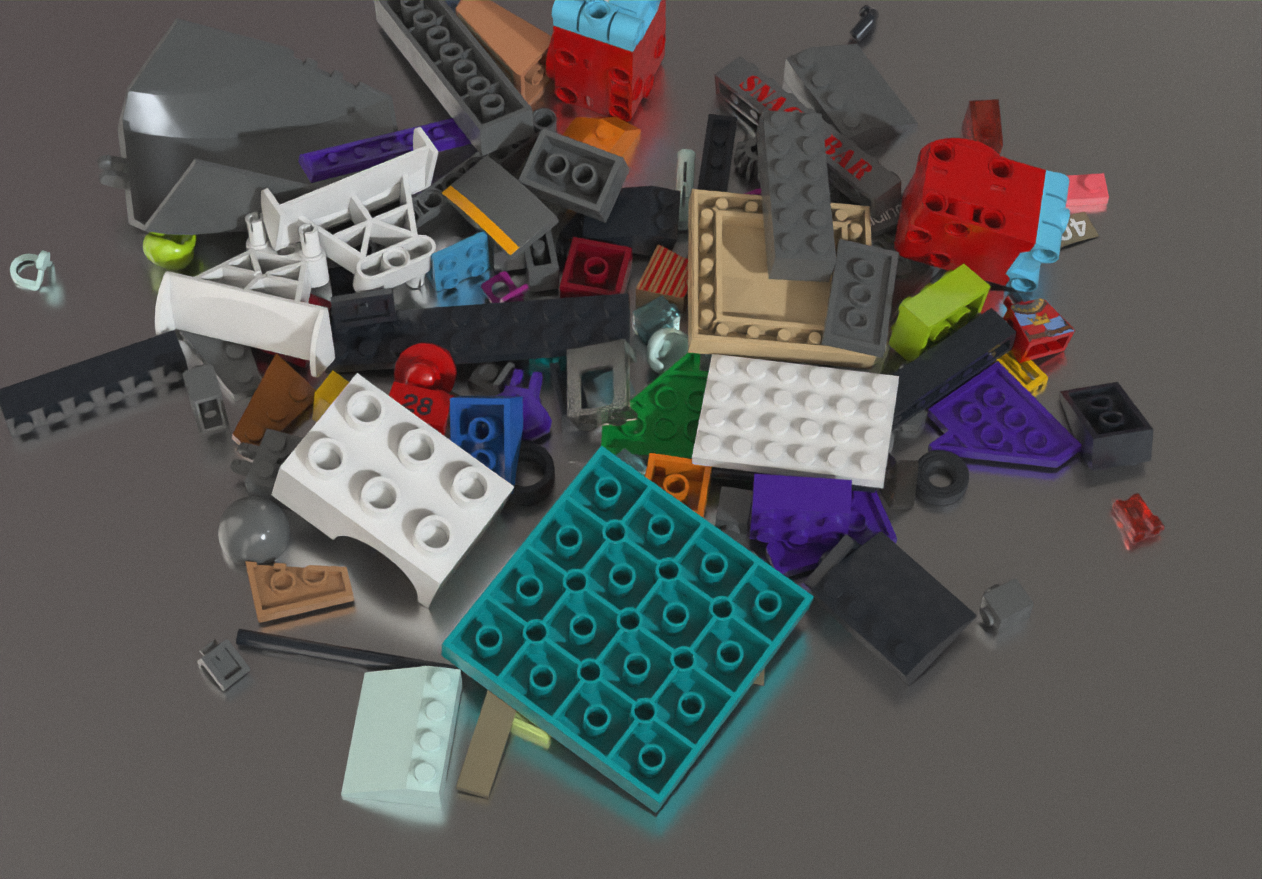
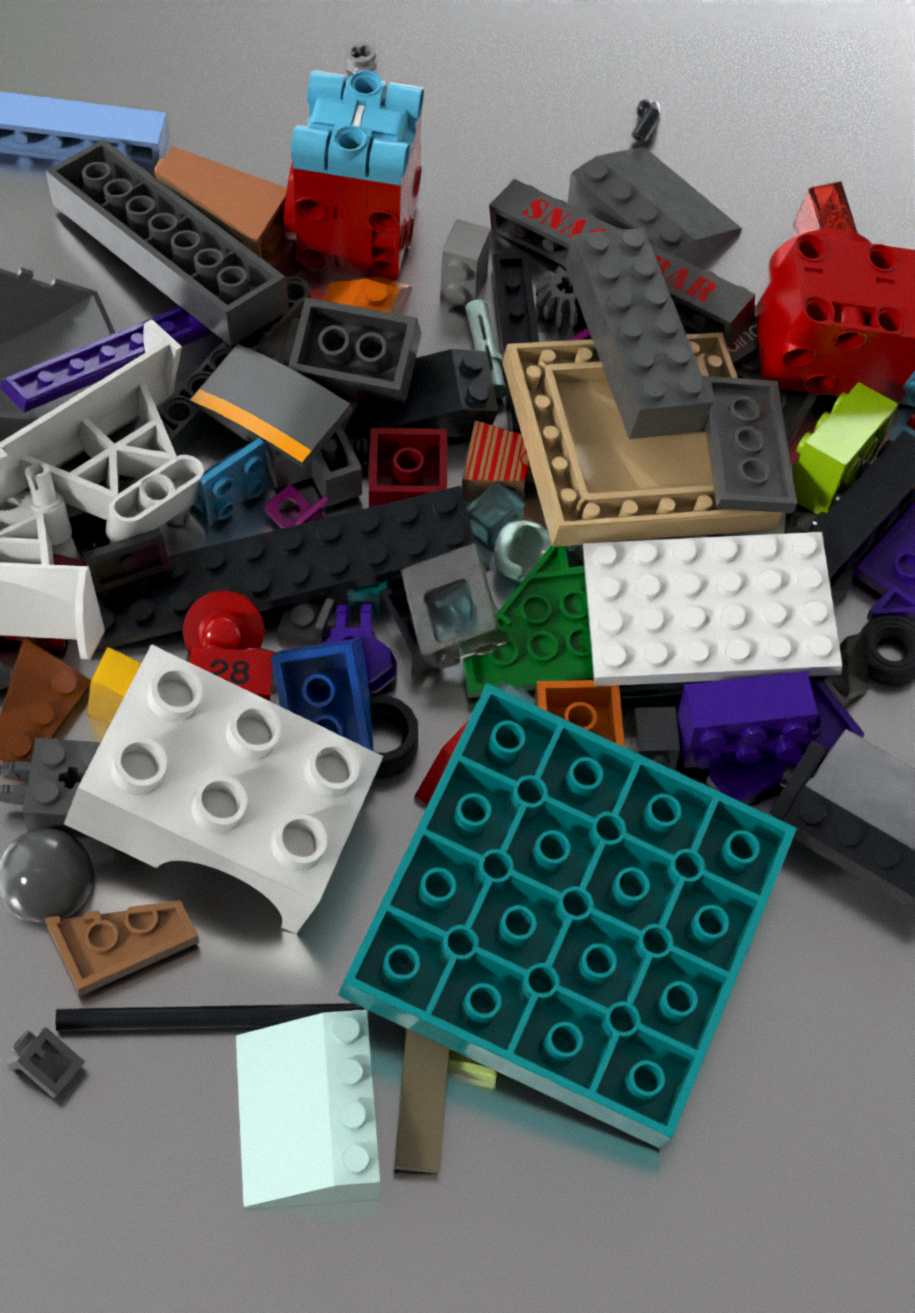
camera: 15 degrees left, 0 degrees up
none -> light grey brick [440,219,491,305]

